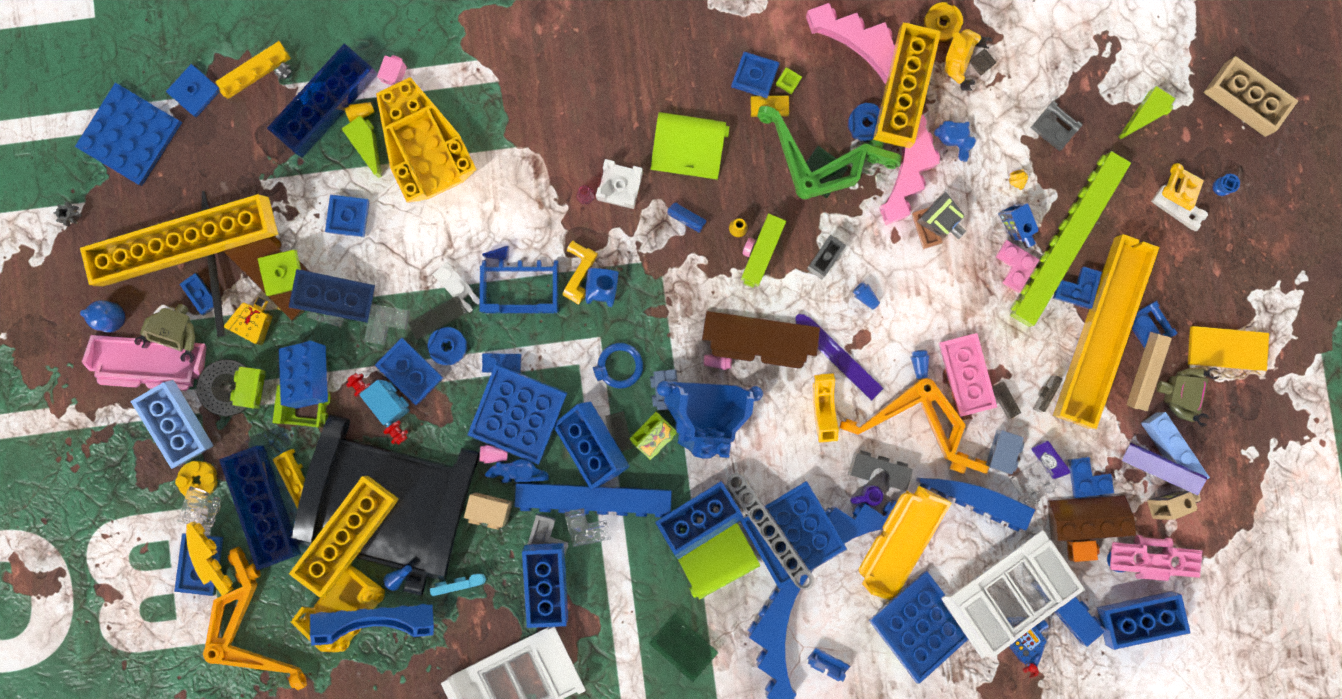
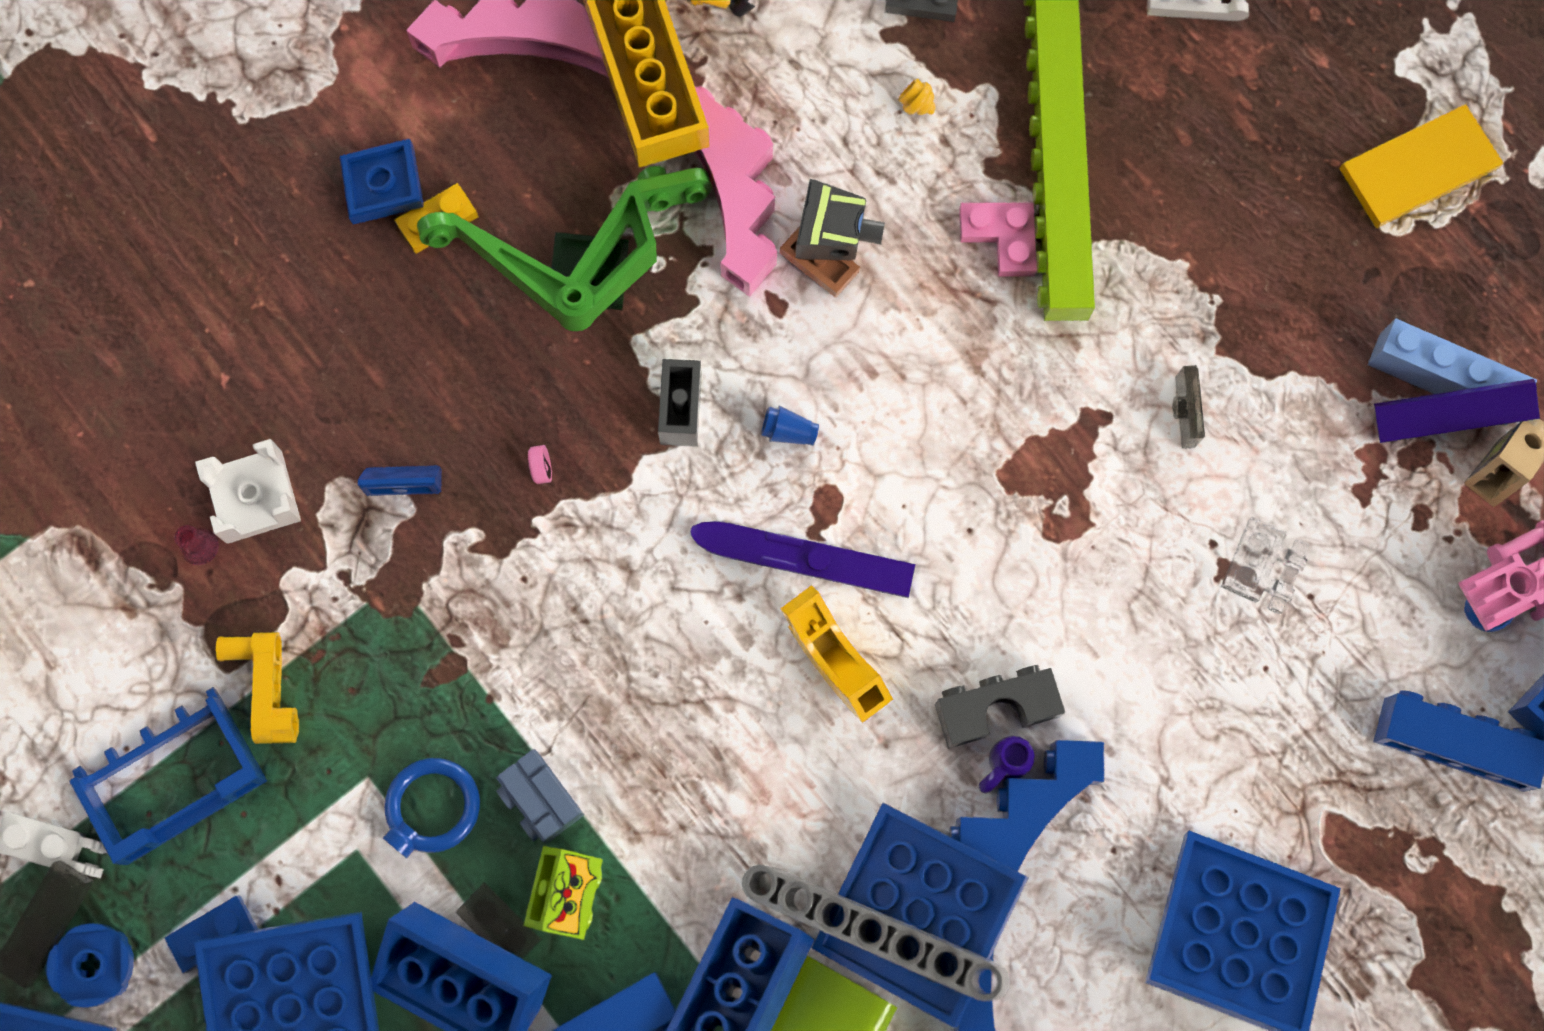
camera: 35 degrees left, 10 degrees down
clear blue piece [482,246,510,261] -> none
blue piece [585,268,619,307] -> none
lime door [651,112,730,180] -> none
blue piece [657,381,763,459] -> none
reddish brown slope [702,311,820,369] -> none
bright pink cone [704,354,732,370] -> none
yellow cone [729,219,748,237] -> none
lime brick [740,213,786,288] -> none
lime plate [776,67,802,95] -> none
light orange piece [839,378,989,474] -> none
blue plate [848,103,880,142] -> none
yellow slope [858,486,952,600] -> none
blue cone [910,350,930,379] -> none
blue slope [915,477,1035,532] -> none
blue animal [934,121,976,162] -> none
bright pink plate [939,333,997,417] -> none
white piece [941,528,1085,659] -> none
sand blue brick [986,430,1024,474] -> none
clear smoke piece [992,381,1021,419] -> none
blue torso [998,203,1039,248] -> none
torso [1006,616,1049,678] -> none
dark purple slope [1031,441,1071,479] -> none
reddish brown slope [1047,495,1136,541] -> none
yellow piece [1052,234,1160,429] -> none
blue plate [1053,267,1102,309] -> none
orange brick [1066,539,1100,562] -> none
blue plate [1068,457,1114,498] -> none
tan panel [1126,332,1172,411] -> none
blue plate [1131,300,1178,349] -> none
olive torso [1156,367,1220,427] -> none

